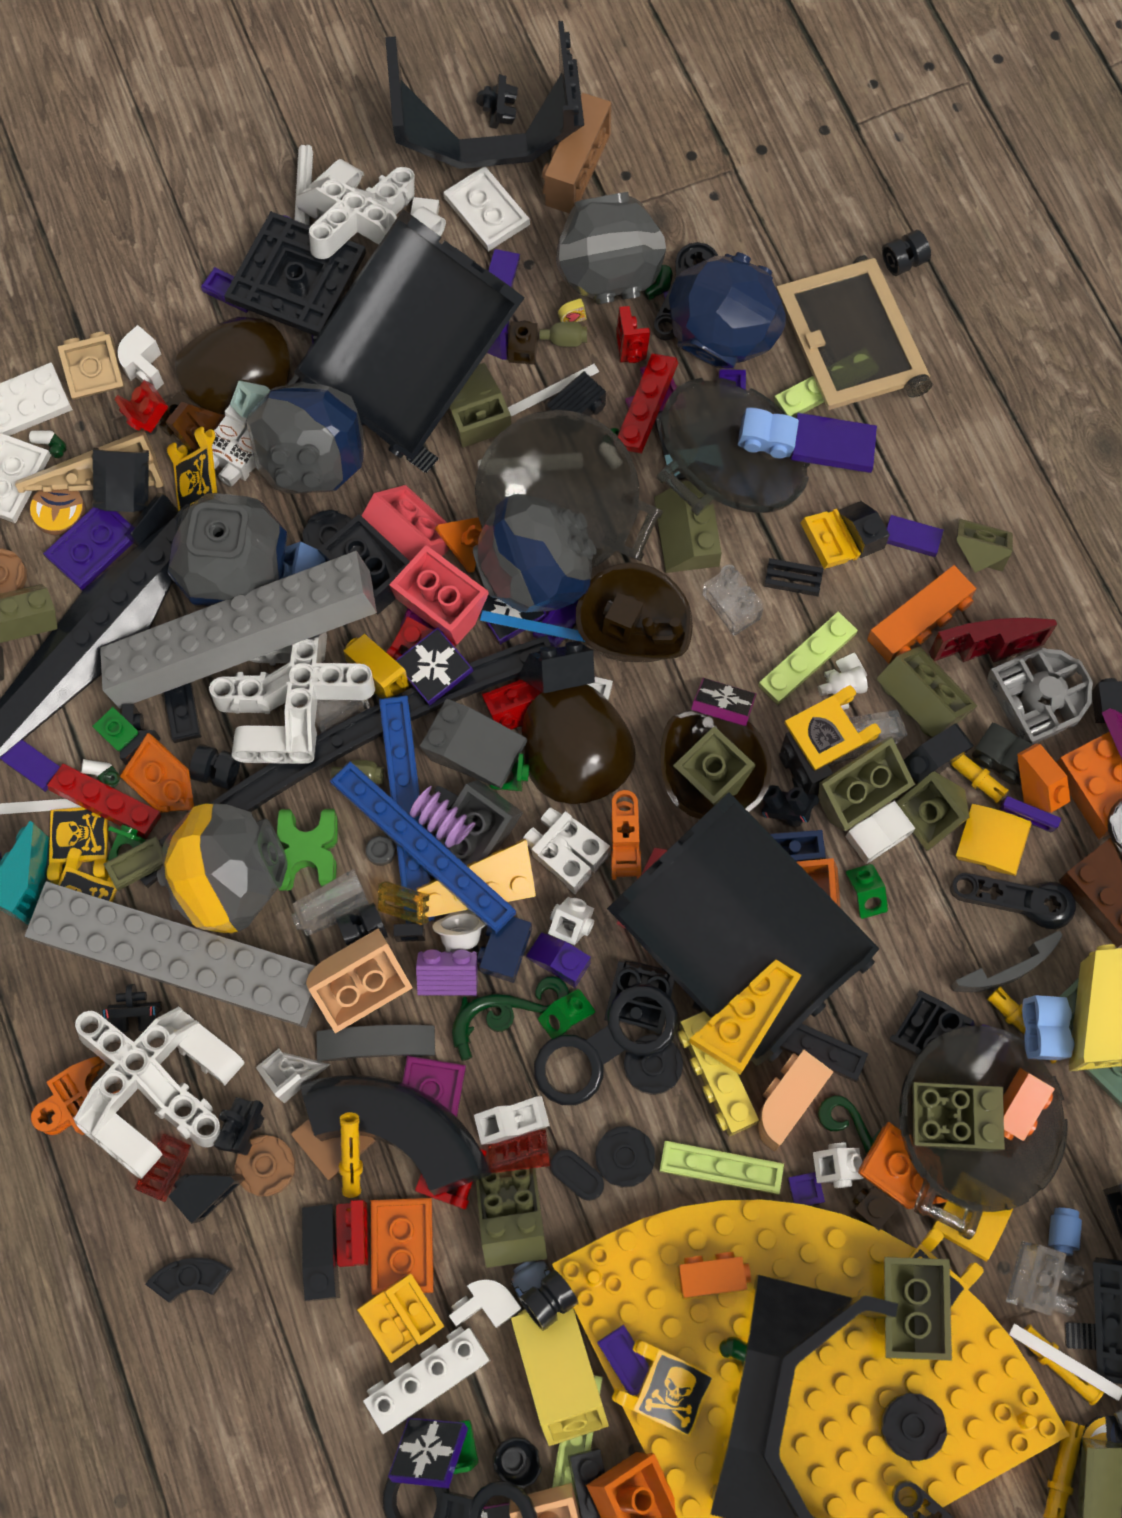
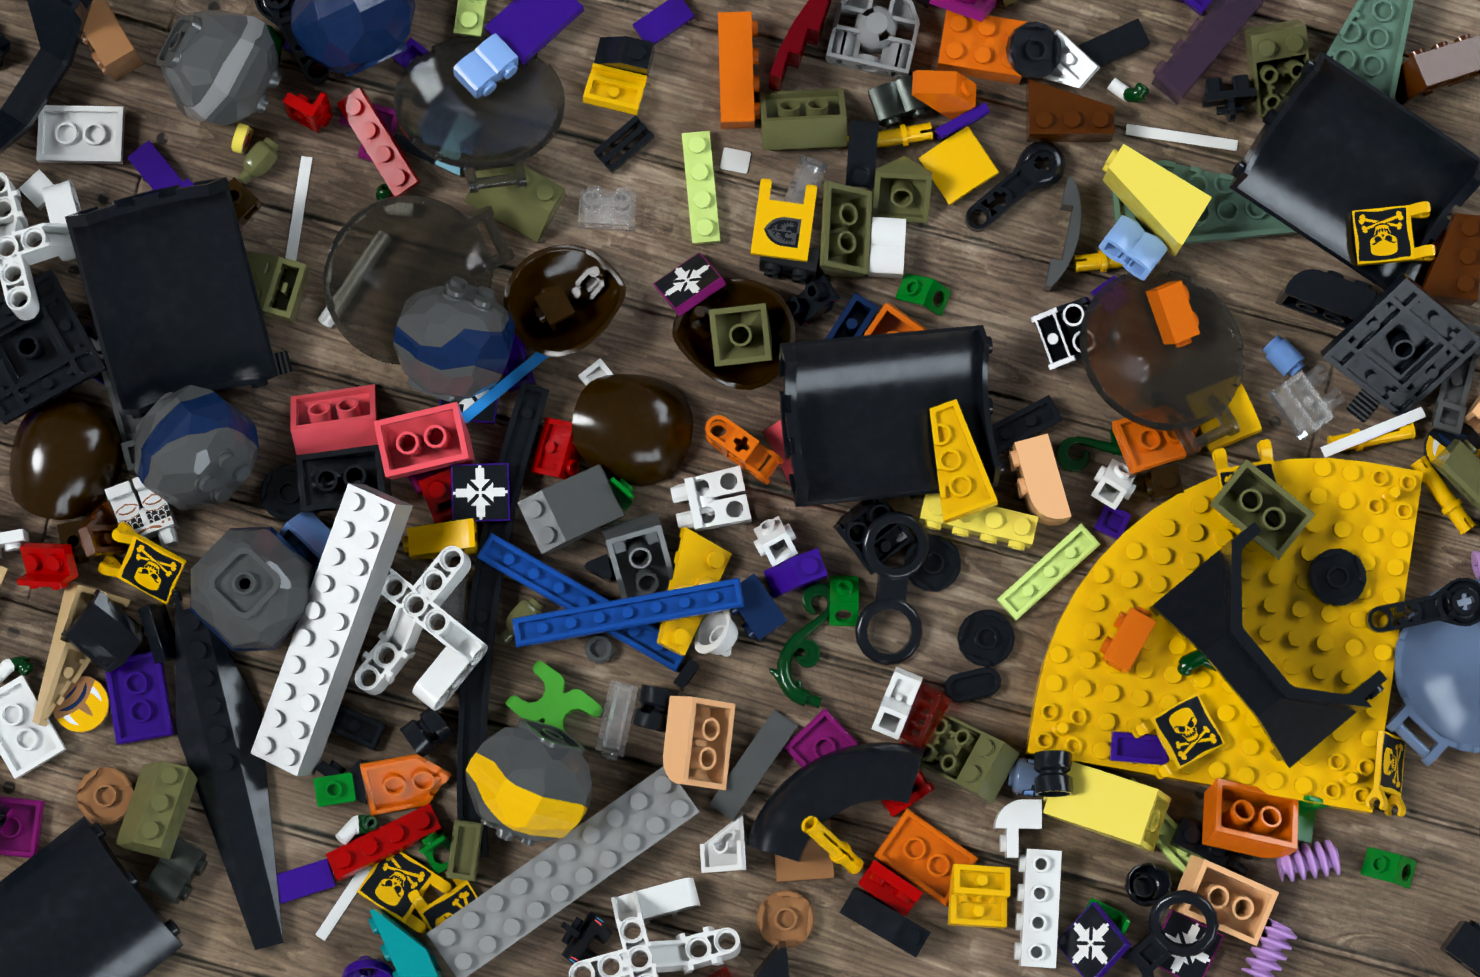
camera: 55 degrees left, 10 degrees up
black hips [214,1097,264,1156] -> none
light aqua brick [230,381,270,418] -> none
clear yellow tile [378,881,429,925] -> none
lavender piece [410,786,476,848] -> none
medium lavender brick [416,949,478,996] -> none
orange piece [435,517,482,573] -> none
black slope [519,641,595,693] -> none
black brick [545,371,606,435] -> none
white piece [818,666,868,710] -> none
olive slope [912,1082,1005,1152] -> none

